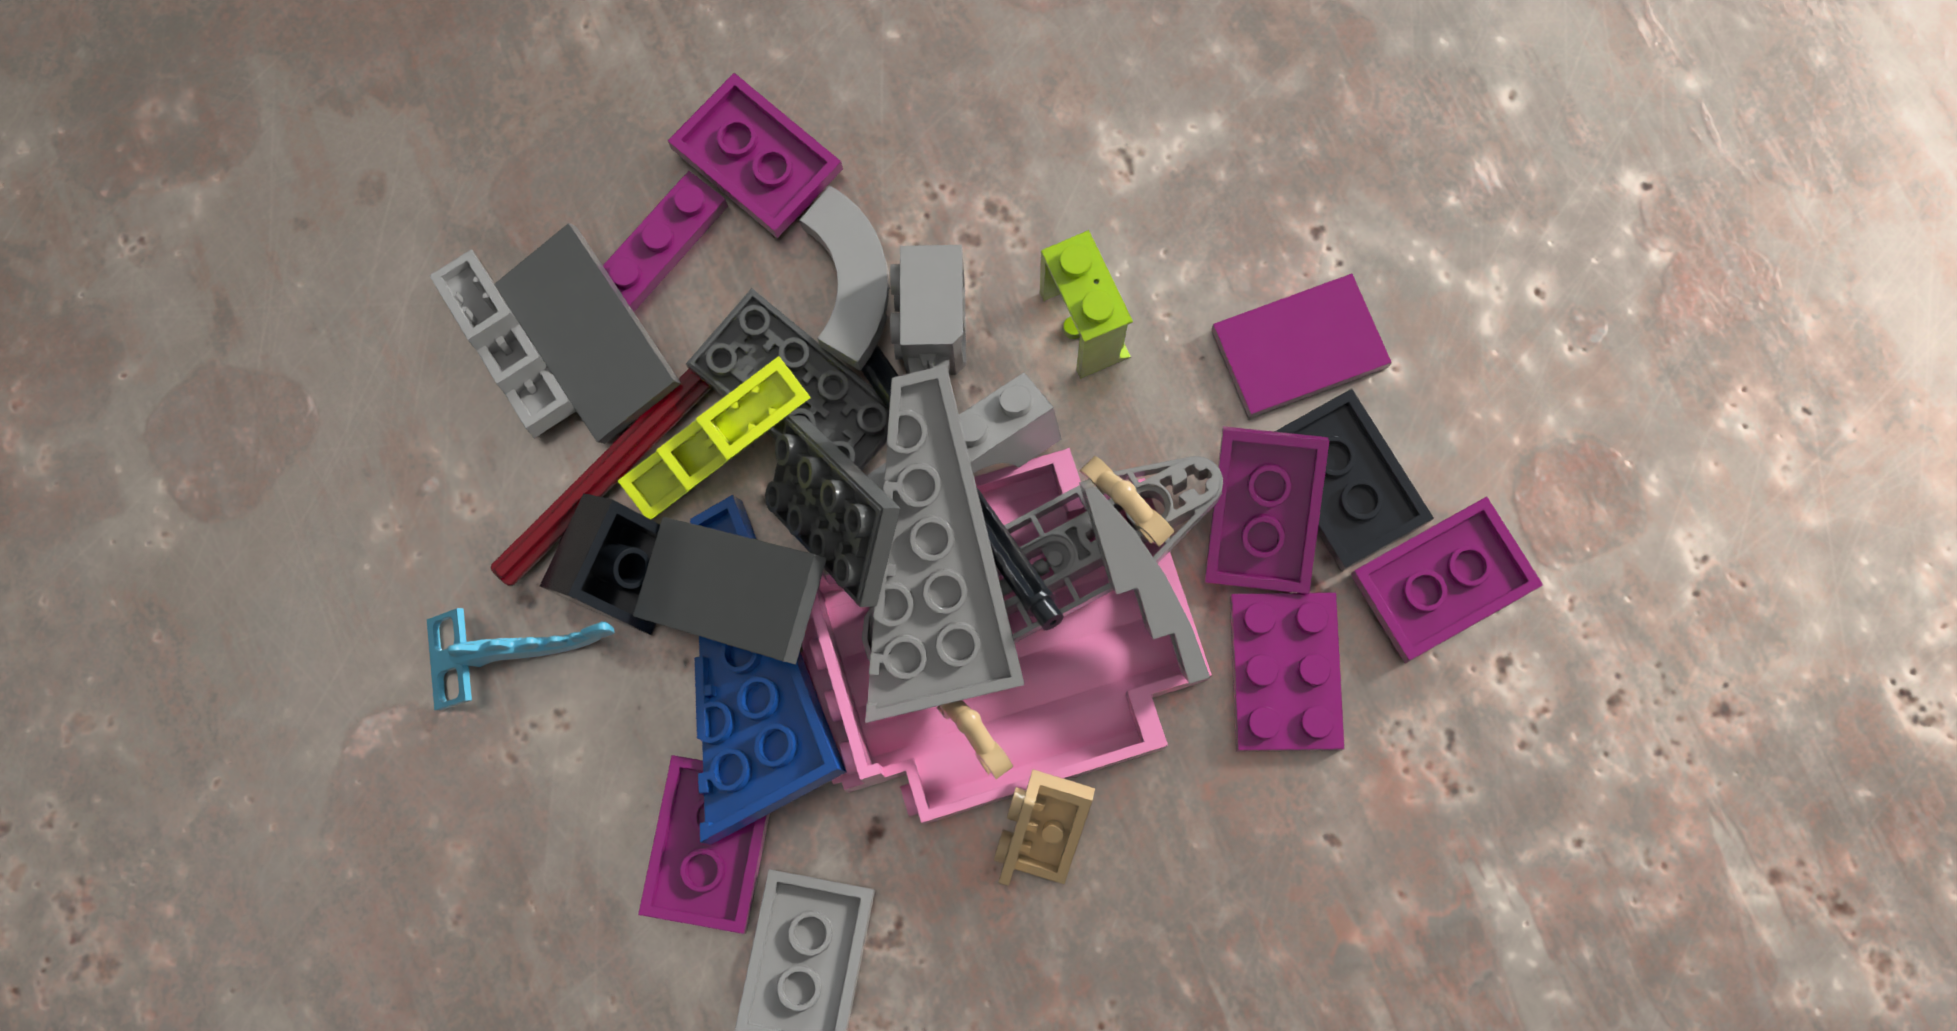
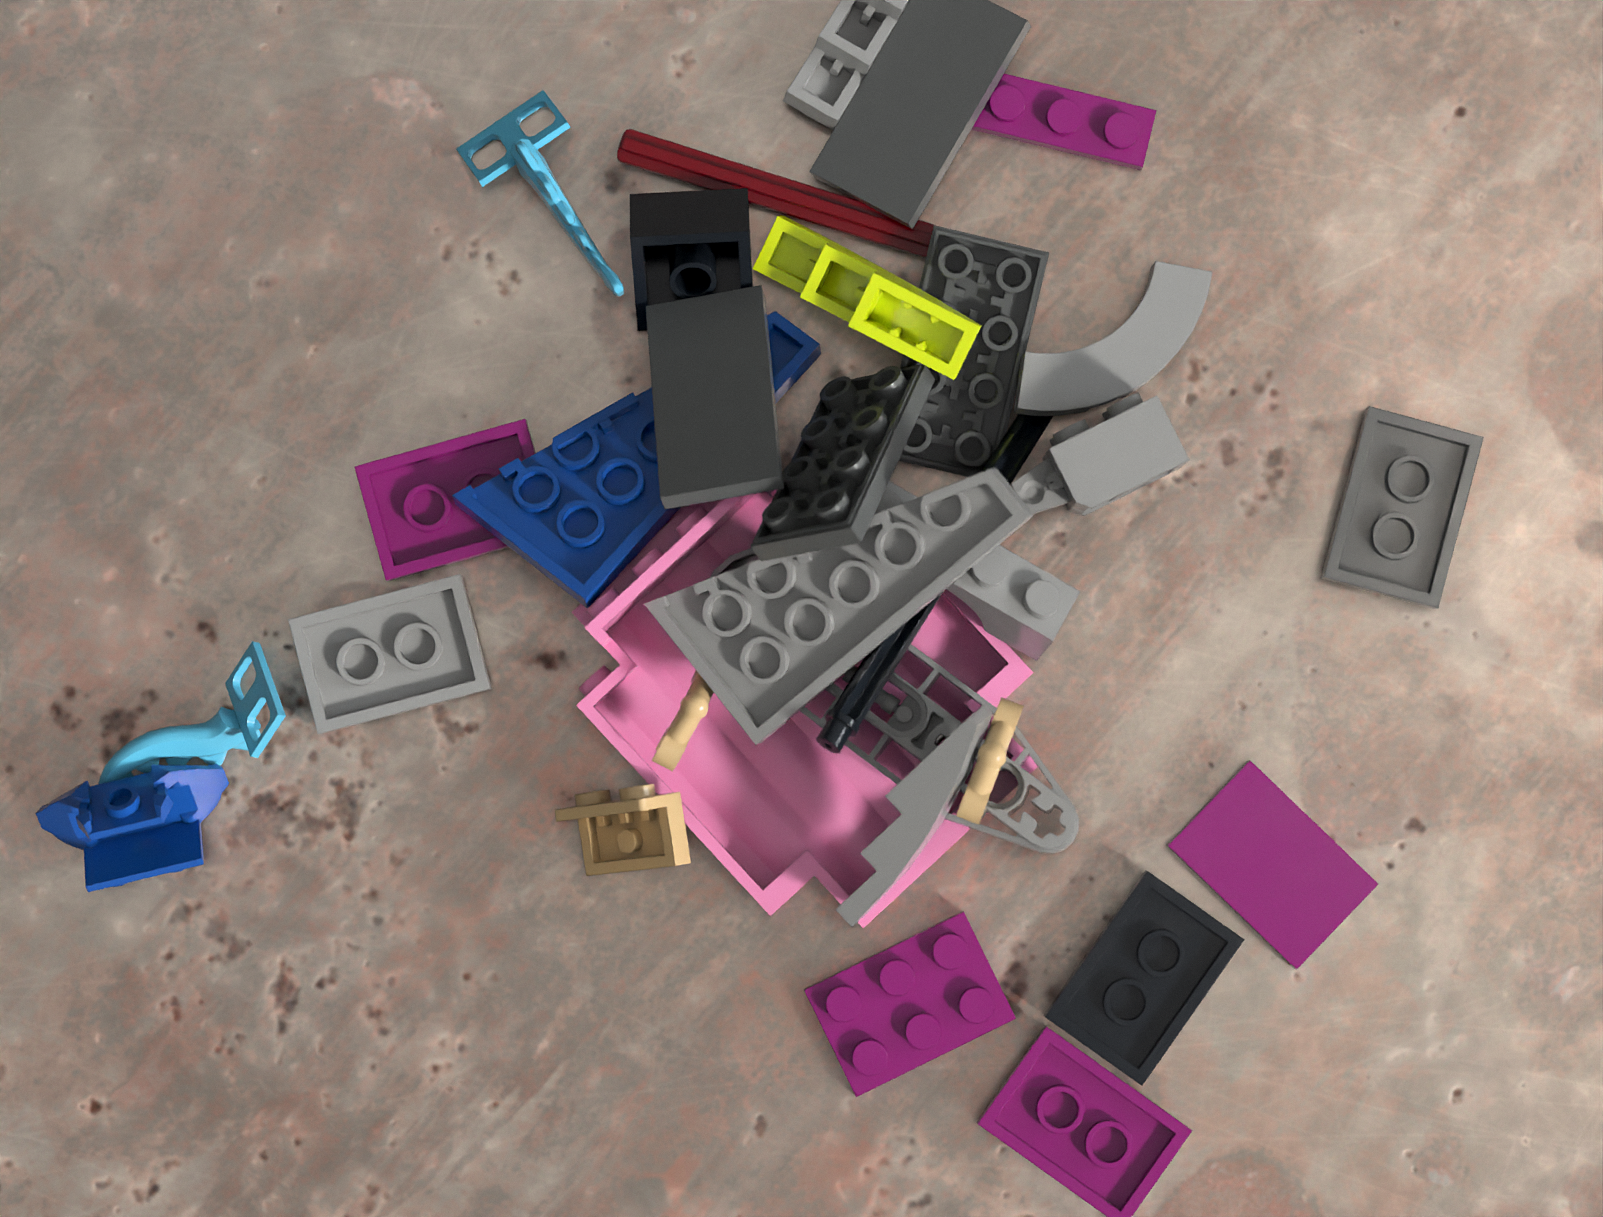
camera: 60 degrees right, 10 degrees up
magenta plate [668,73,843,238] -> none
lime window [1039,230,1133,379] -> none
magenta plate [1205,426,1330,594] -> none
none -> dark grey plate [1321,406,1484,609]

